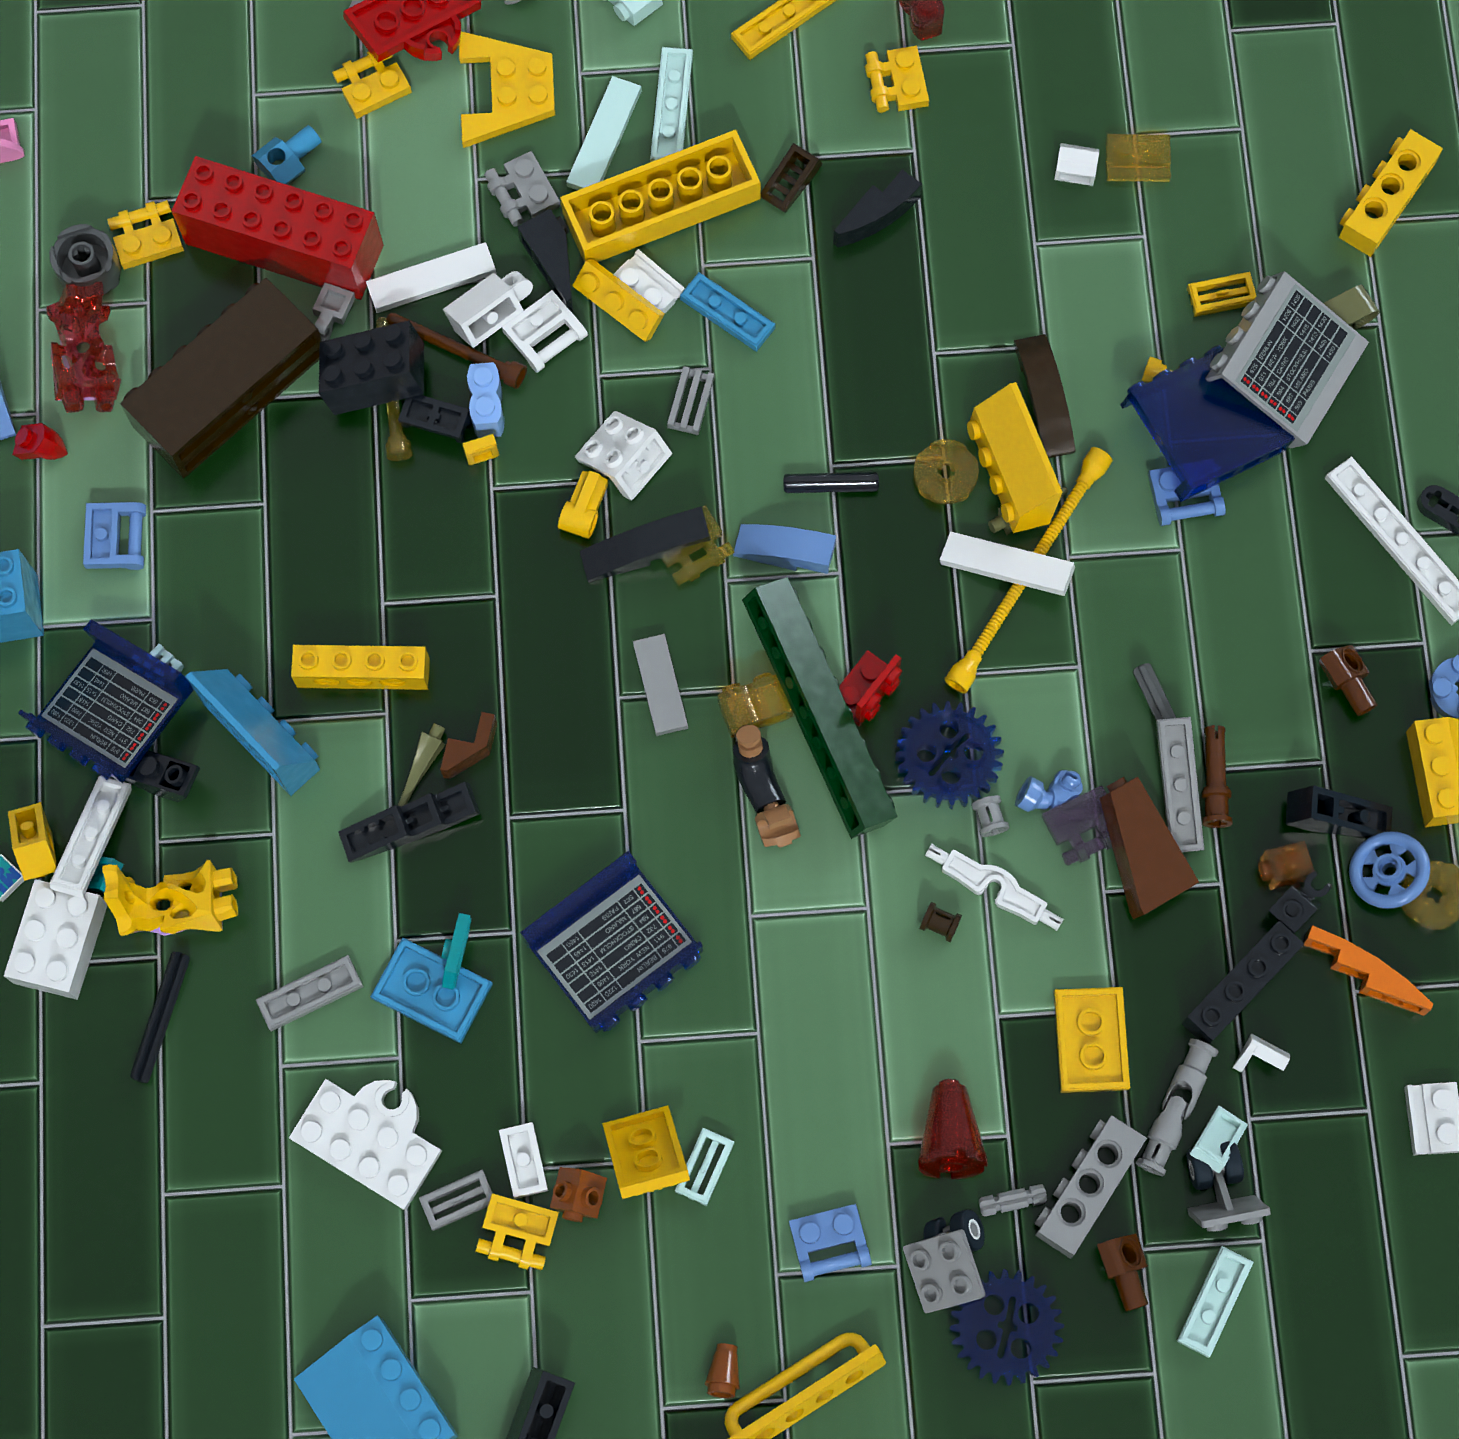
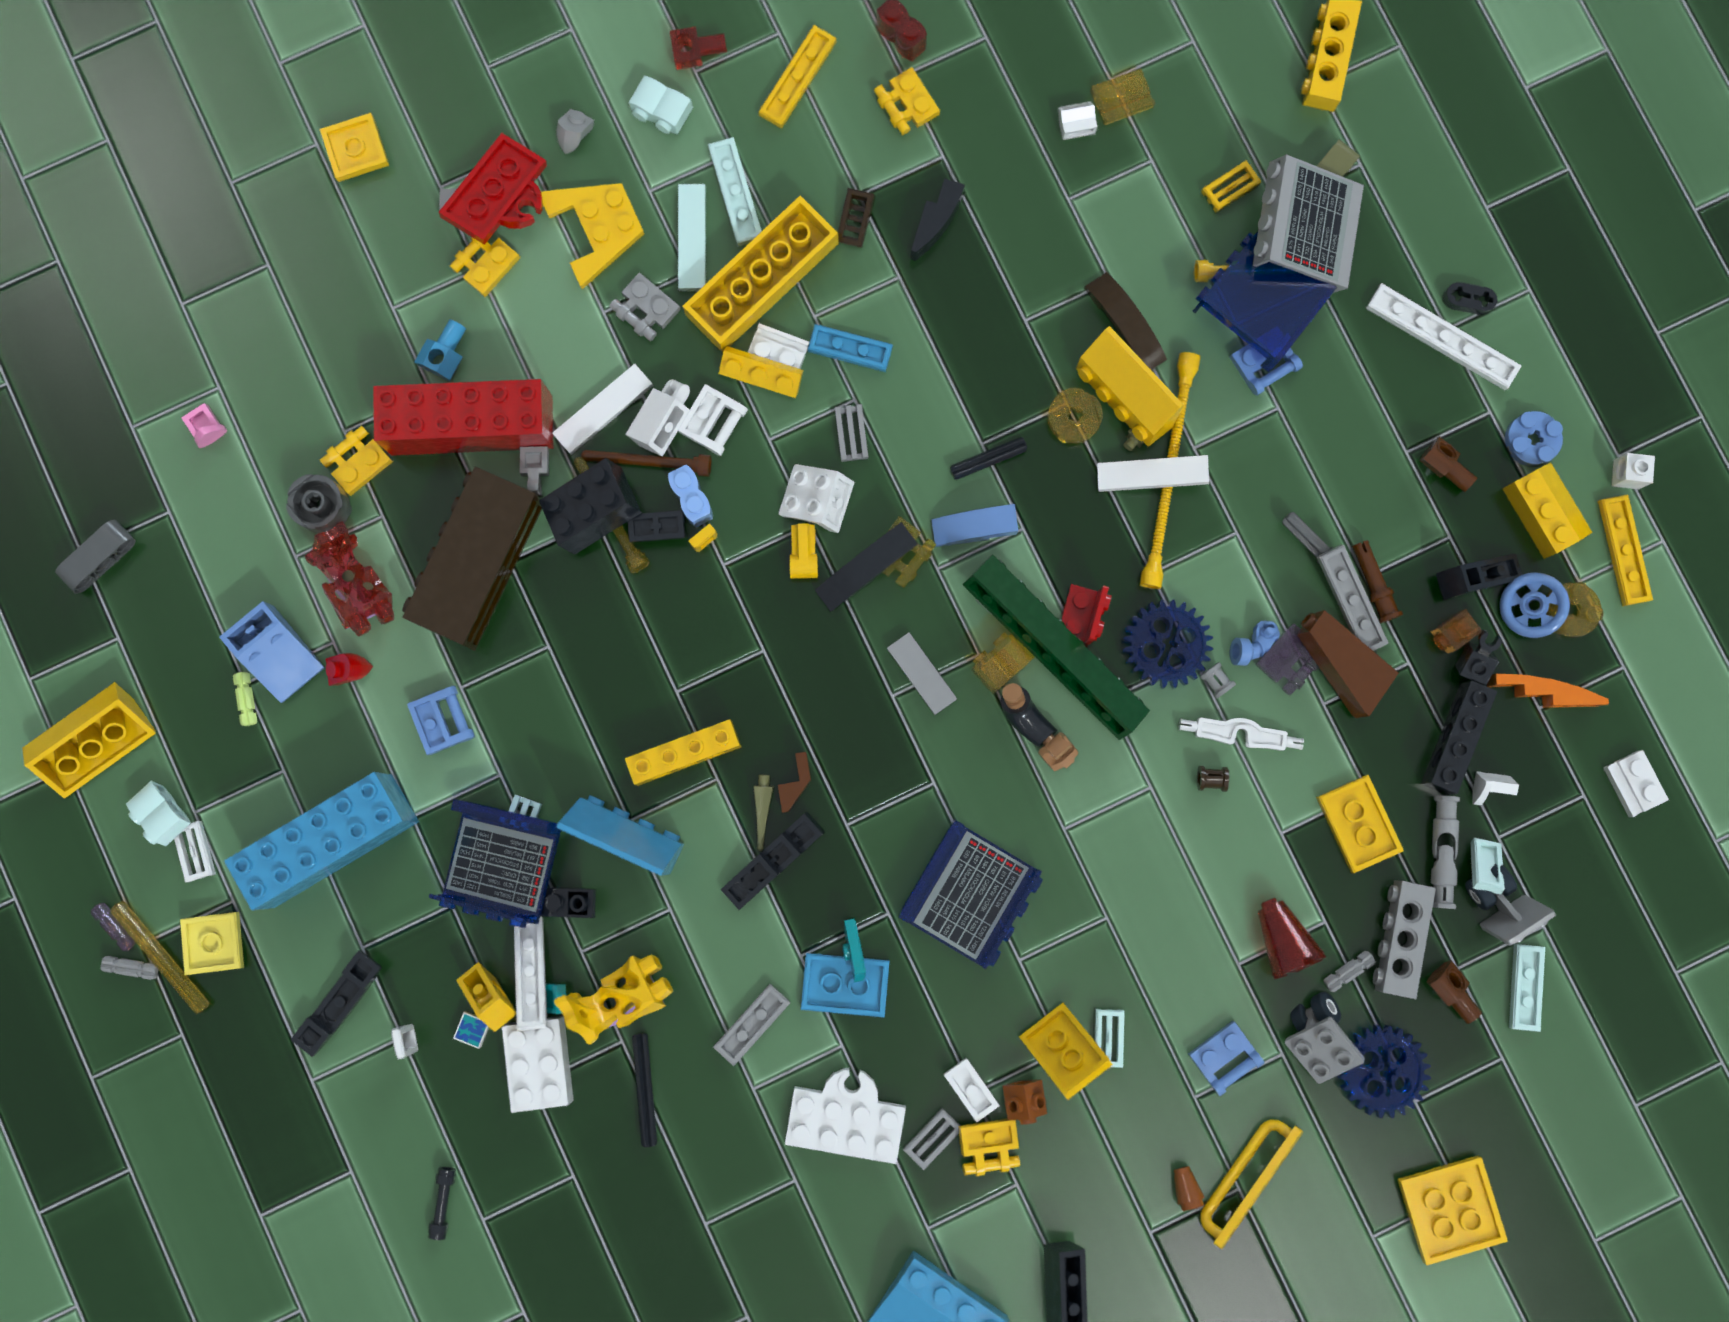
camera: 25 degrees left, 10 degrees up
black slope [517,209,573,312] -> none

